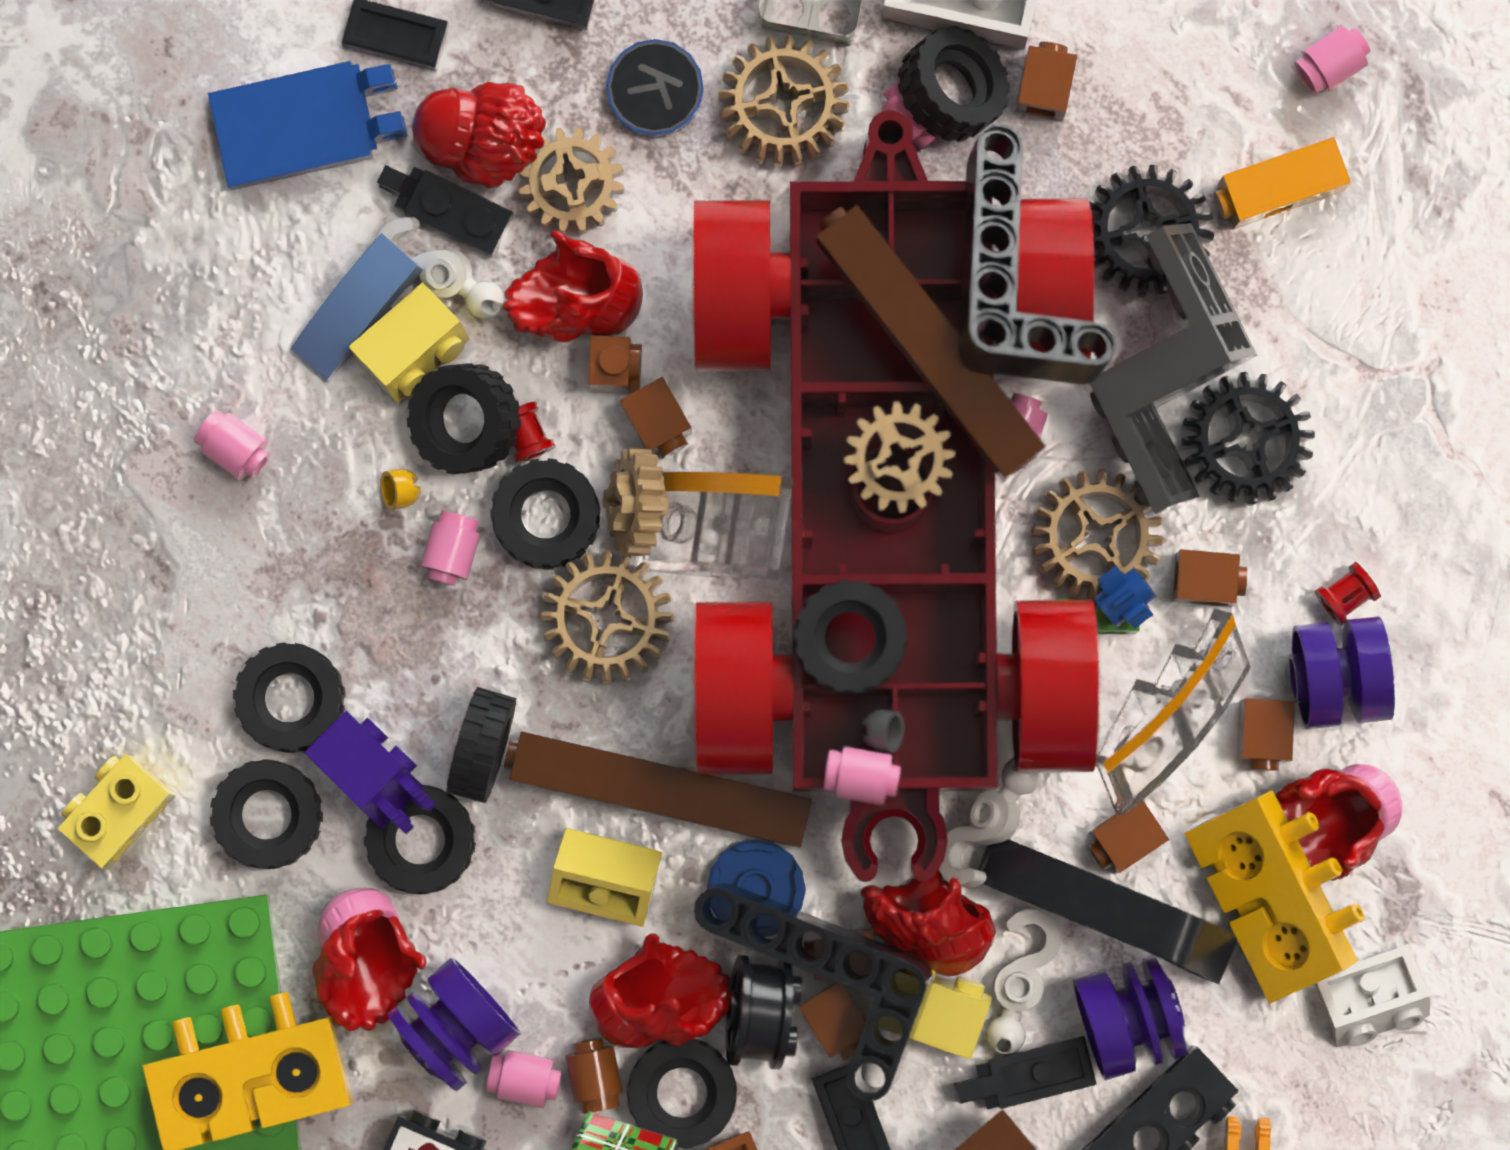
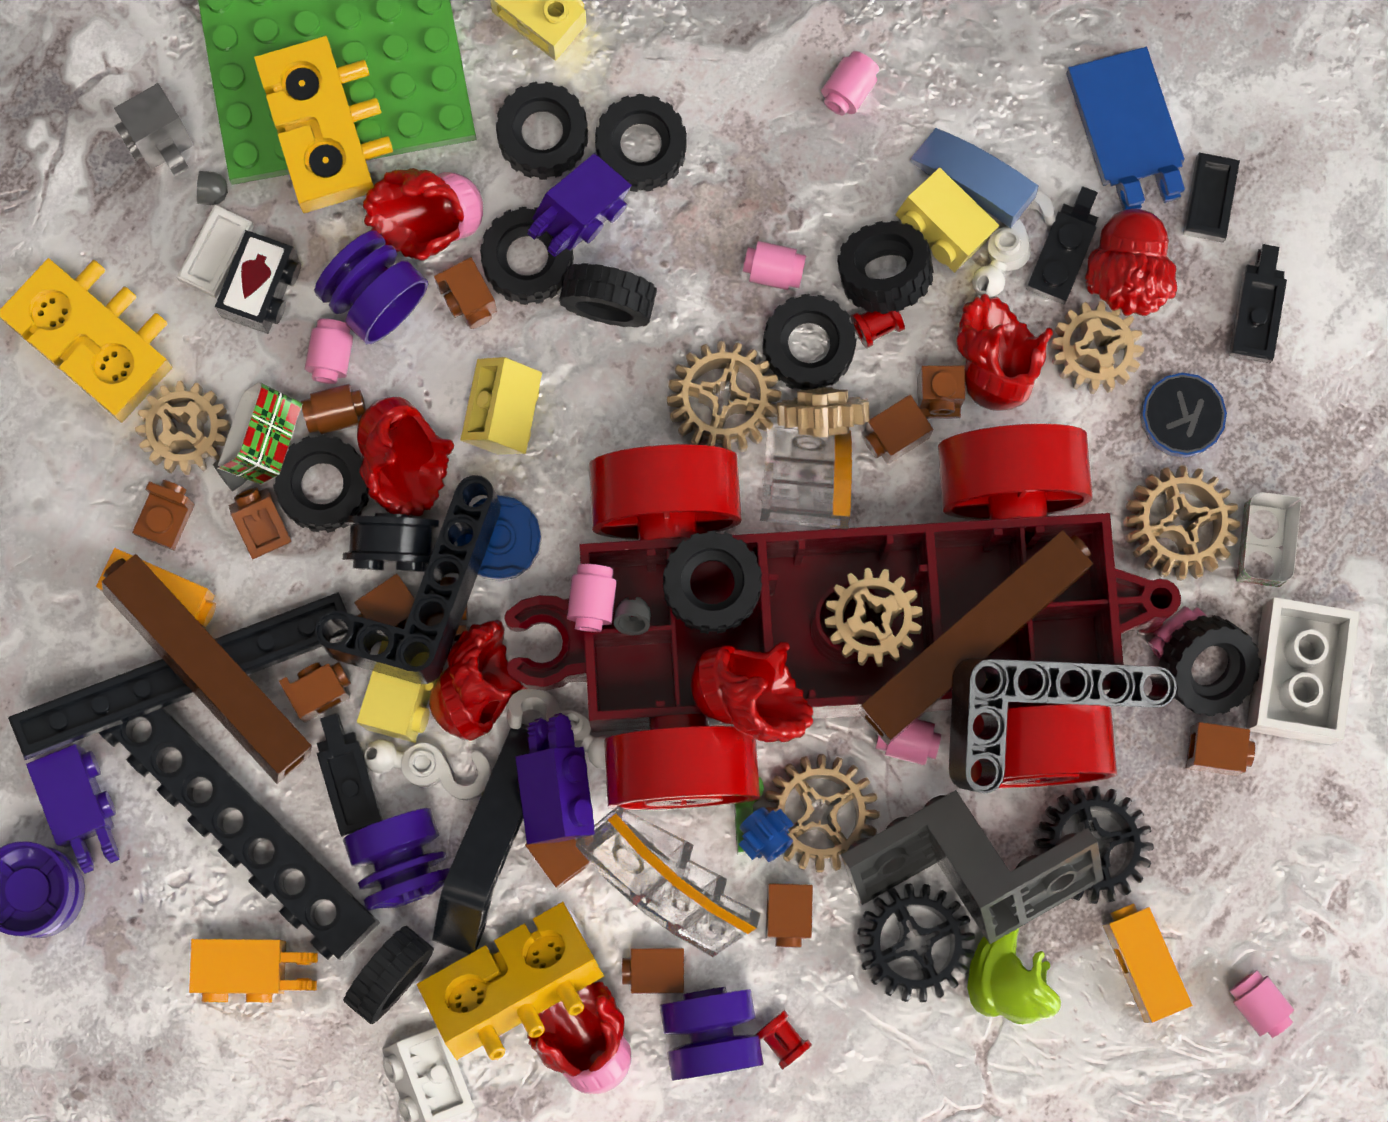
camera: 80 degrees right, 5 degrees down
yellow hinge [380,469,421,510] -> none
reddish brown brick [504,731,812,848] -> none
none -> dark orange brick [279,662,351,723]
none -> black tyre [343,925,434,1024]
none -> dark orange brick [434,257,497,329]
none -> dark purple hinge [515,713,596,844]
none -> red hair [691,642,814,742]
none -> lime piece [967,928,1061,1025]

